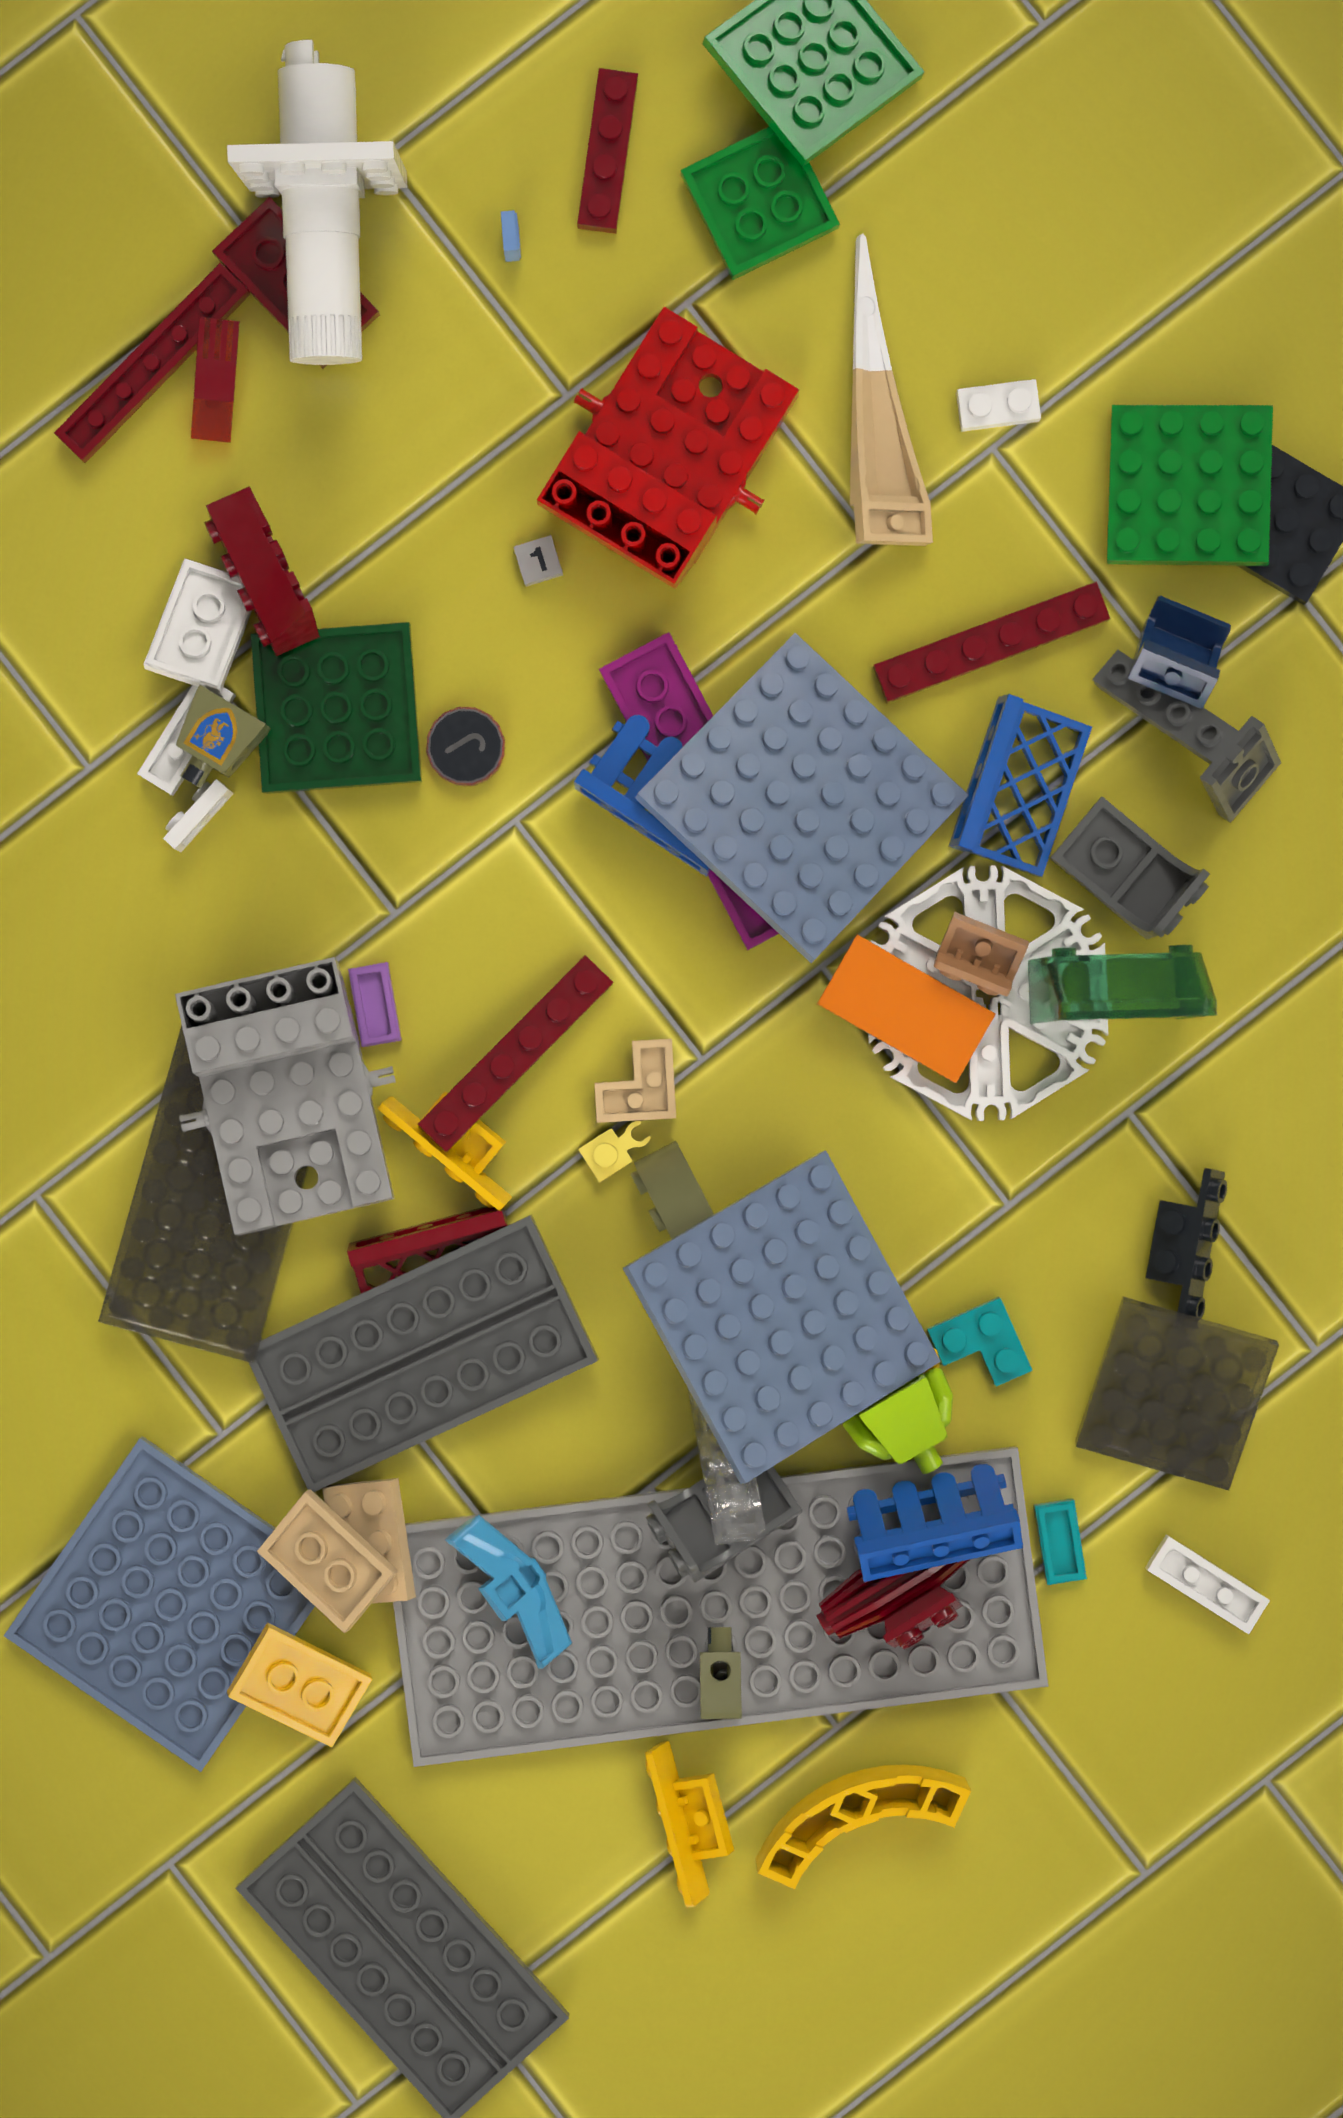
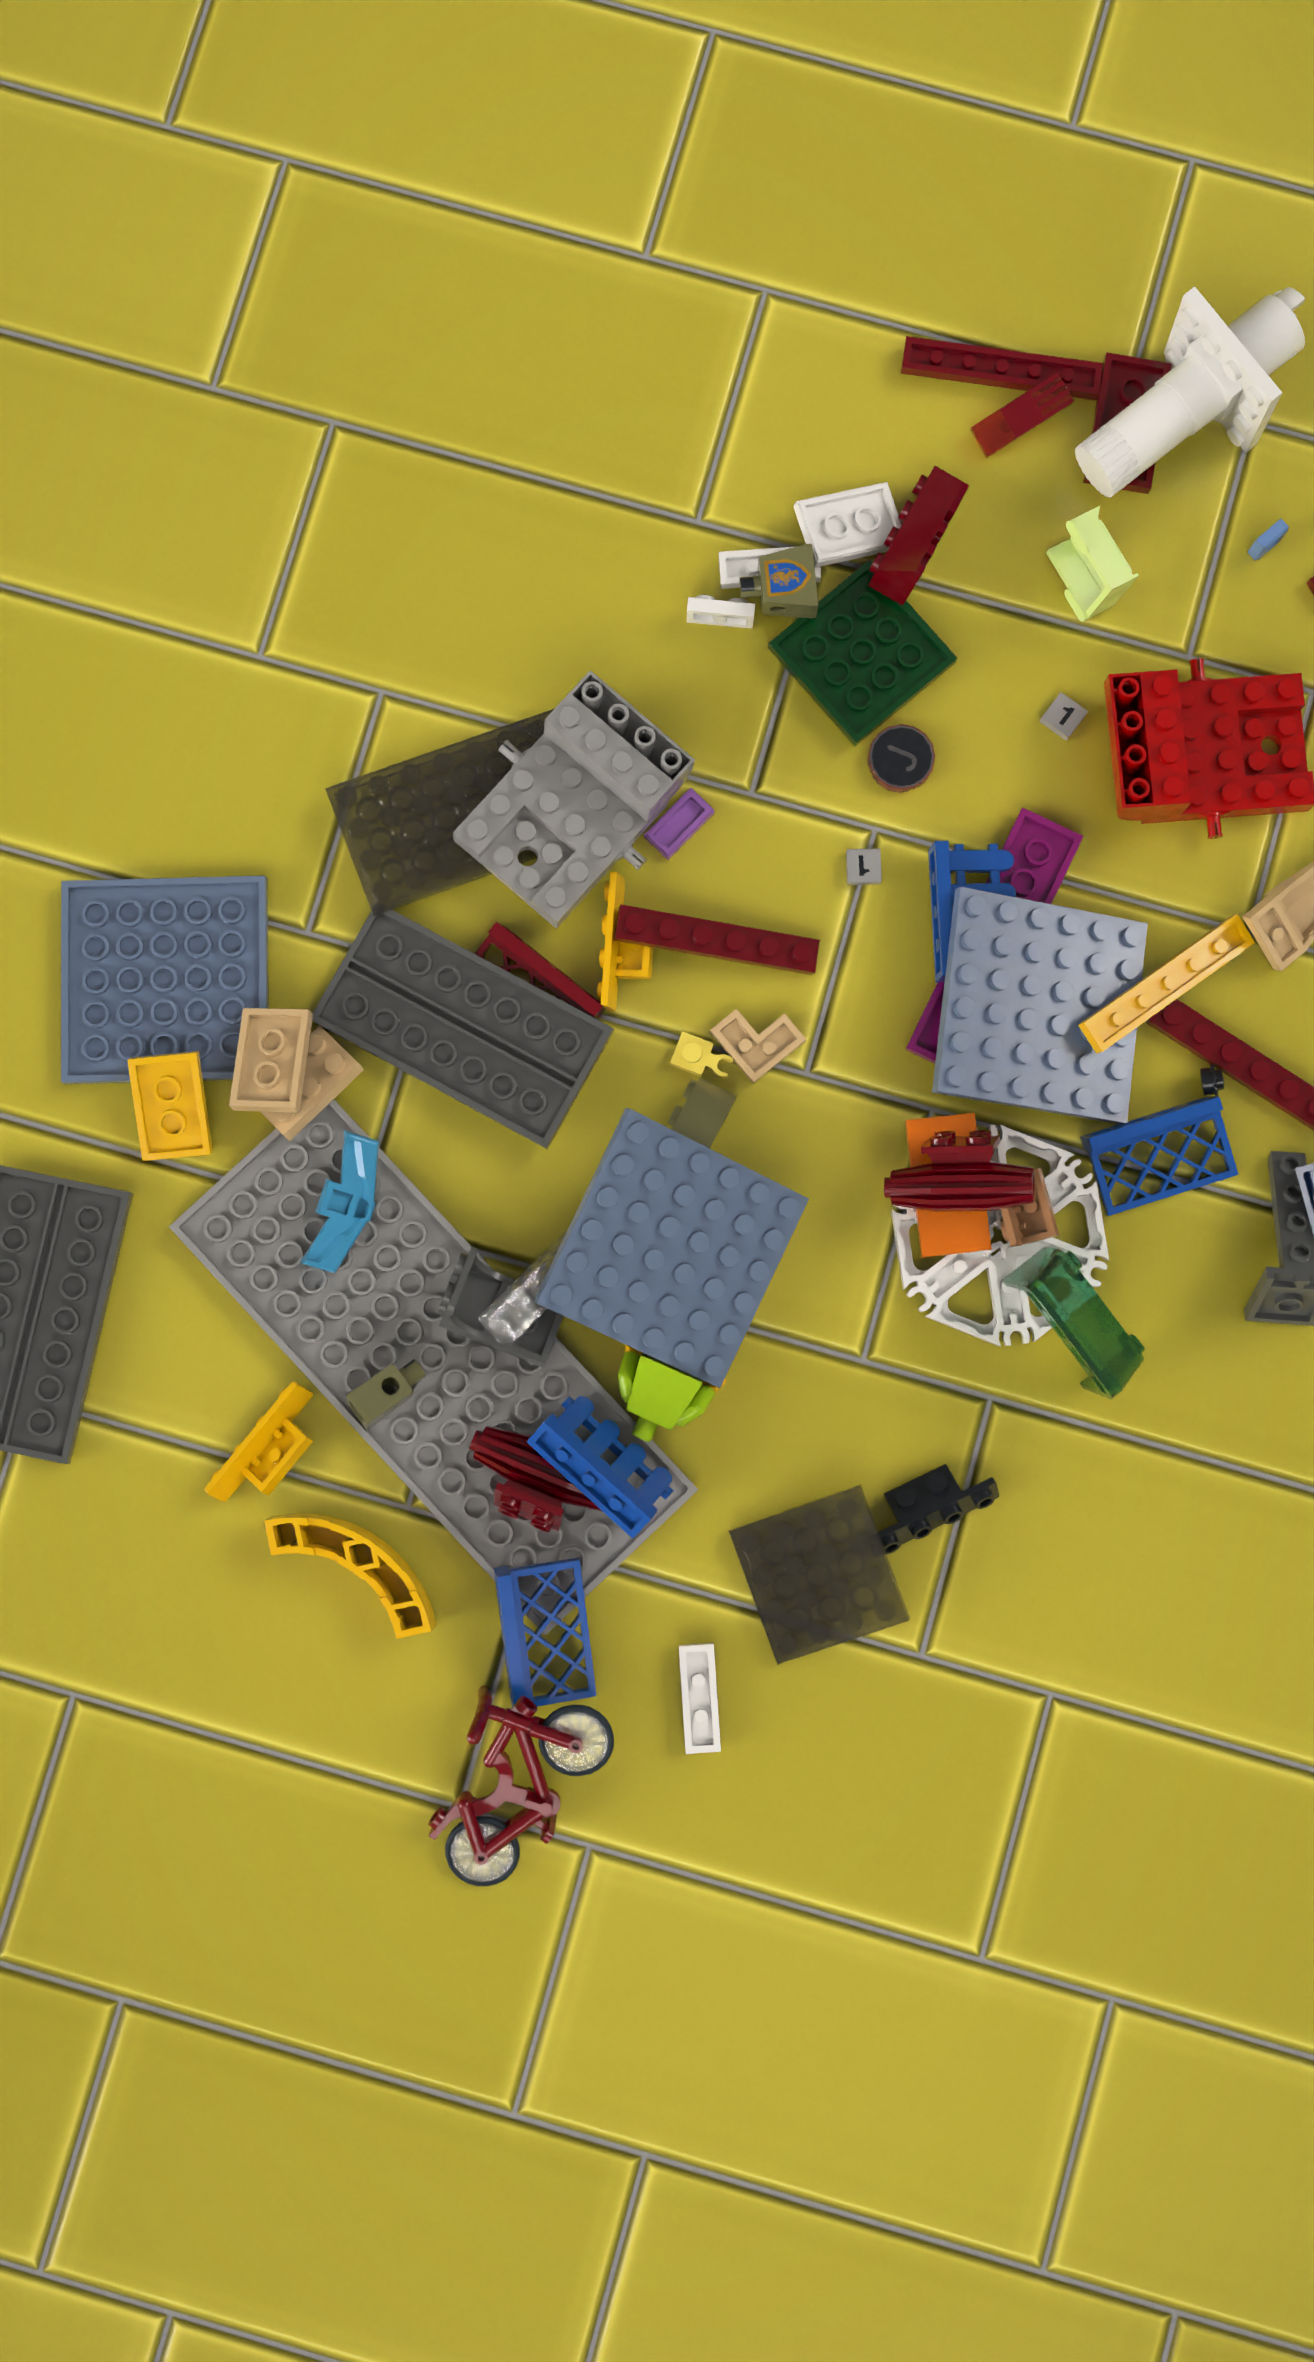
camera: 55 degrees right, 5 degrees down
teal plate [926,1297,1033,1387] -> none
teal tile [1034,1498,1087,1585] -> none
dark grey bracket [1049,797,1210,940] -> none
none -> piece [428,1686,614,1886]
none -> blue fence [494,1557,597,1707]
none -> light grey tile [846,848,882,885]
none -> dark red plate [884,1130,1035,1212]
none -> yellowish green piece [1046,506,1139,622]
none -> yellow plate [1078,914,1255,1054]
none -> black plate [1200,1064,1224,1096]

